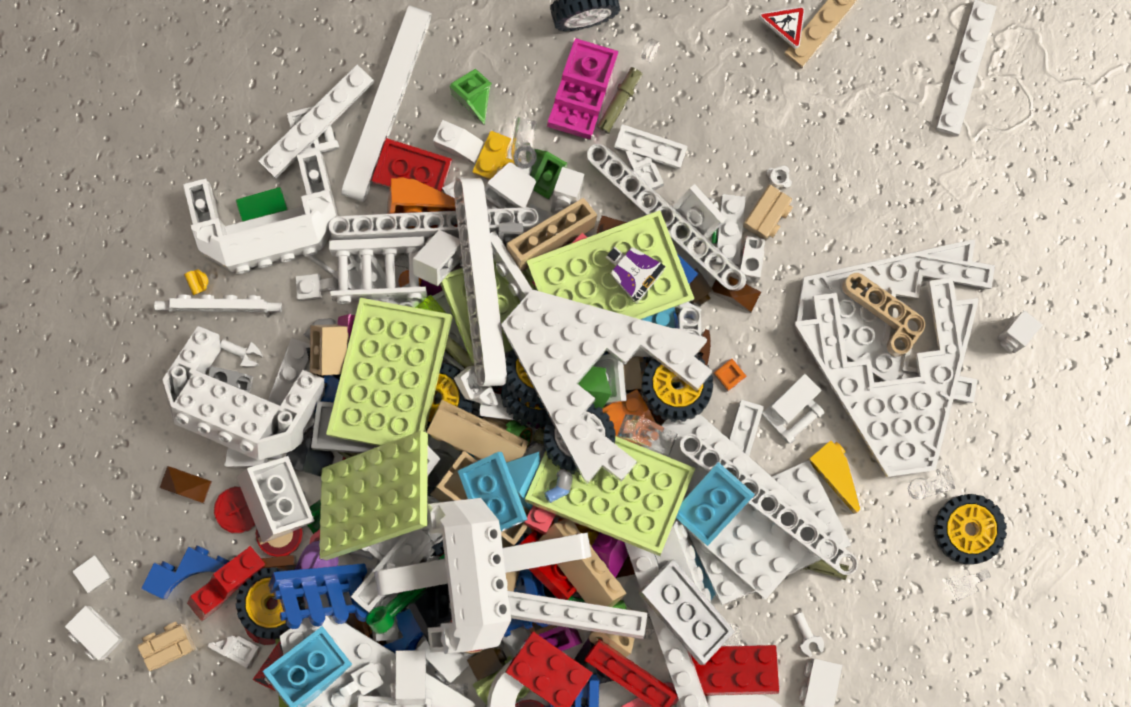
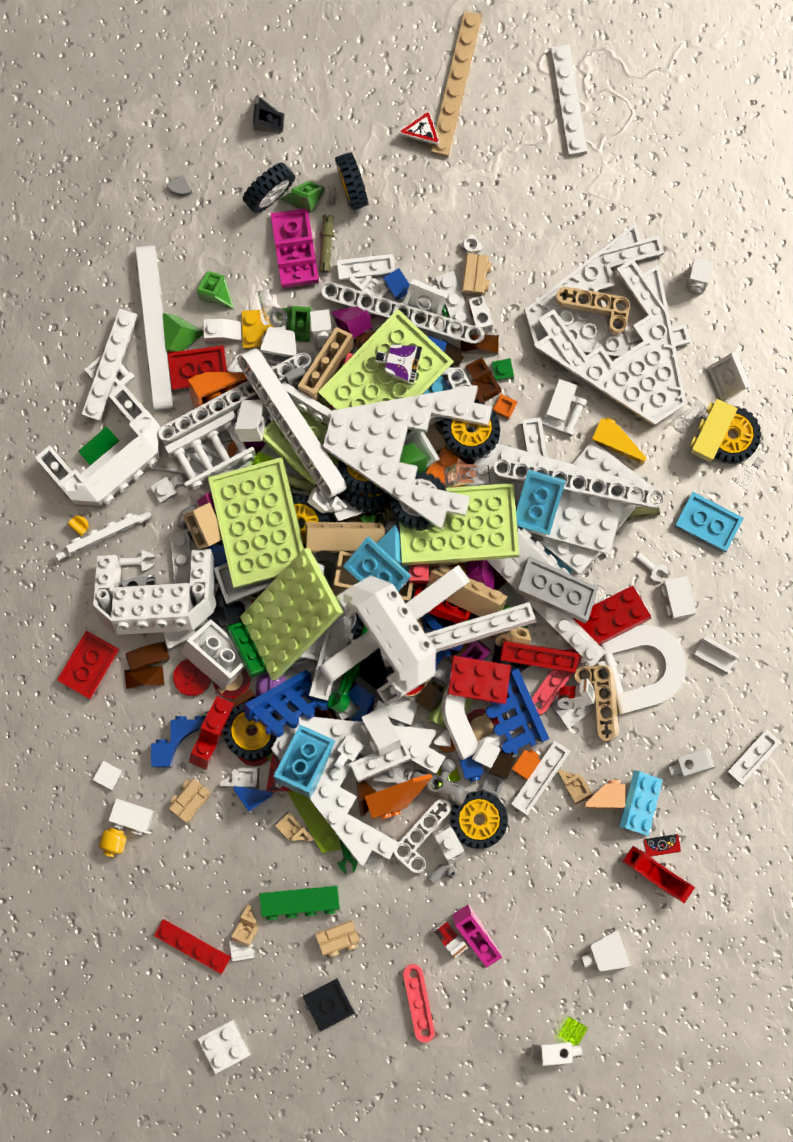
camera: 25 degrees left, 0 degrees up
arm [544,469,573,503] -> none
none -> red plate [57,630,120,700]
none -> yellow head [99,827,127,857]
none -> reddish brown slope [125,641,170,672]
none -> bright green slope [162,313,204,352]
none -> green tile [226,622,267,677]
none -> blue slope [234,786,274,813]
none -> bright green slope [280,181,325,212]
none -> magenta slope [331,306,372,339]
none -> black wheel [335,152,369,210]
none -> blue brick [383,268,410,301]
none -> reddish brown slope [465,357,502,401]
none -> green plate [492,358,514,381]
none -> medium azure plate [675,492,744,552]
none -> light yellow brick [690,399,738,463]
none -> white tile [707,352,751,401]

